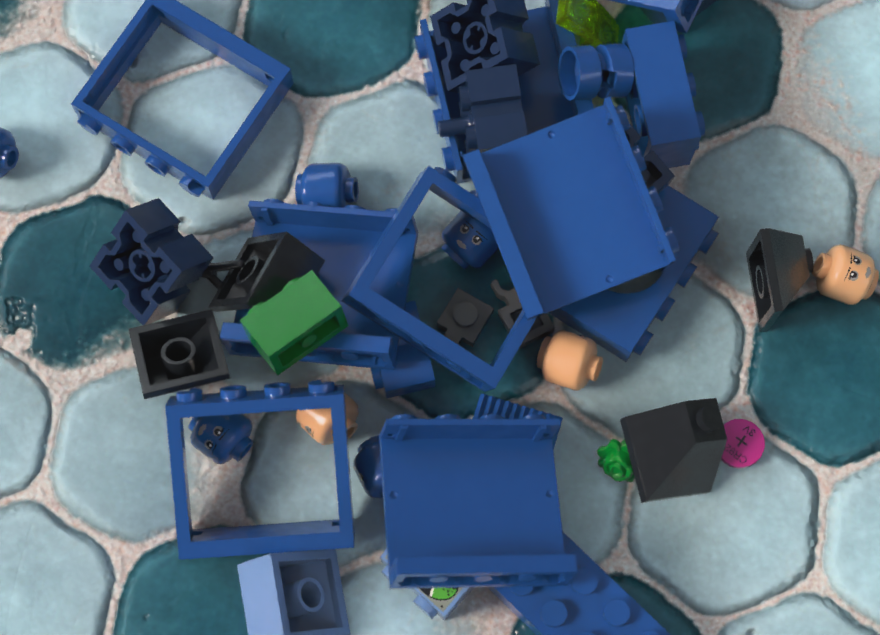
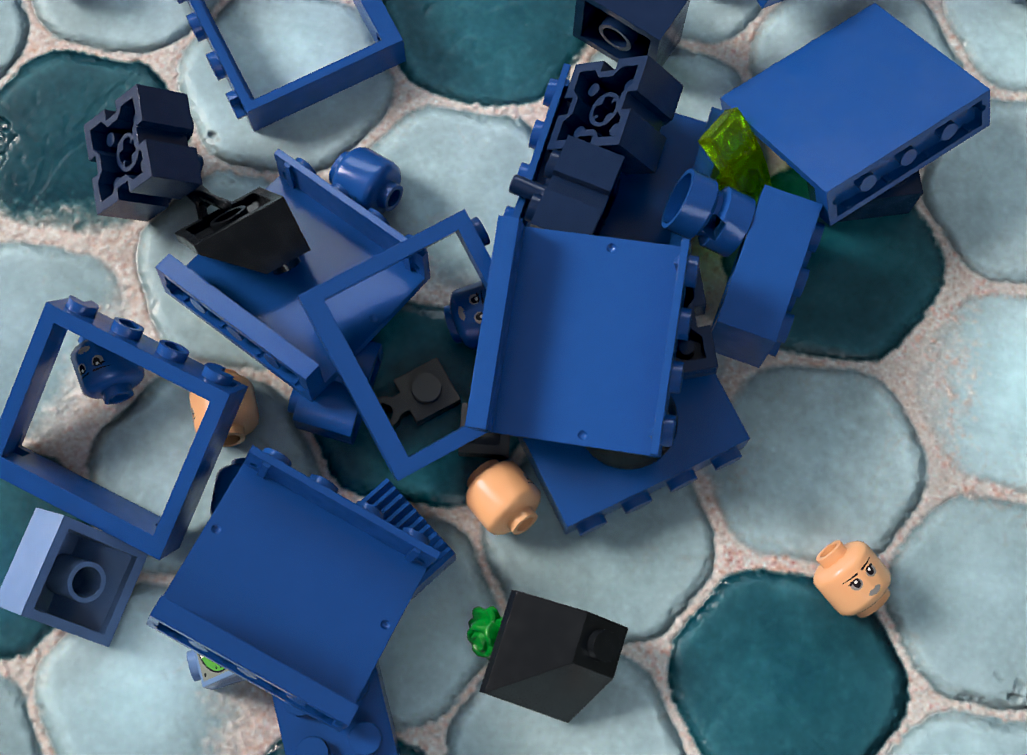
camera: 30 degrees right, 0 degrees up
black slope [129,309,230,399] -> none
green brick [240,270,348,376] -> none
dark pink piece [721,419,765,468] -> none
black slope [746,228,814,332] -> none

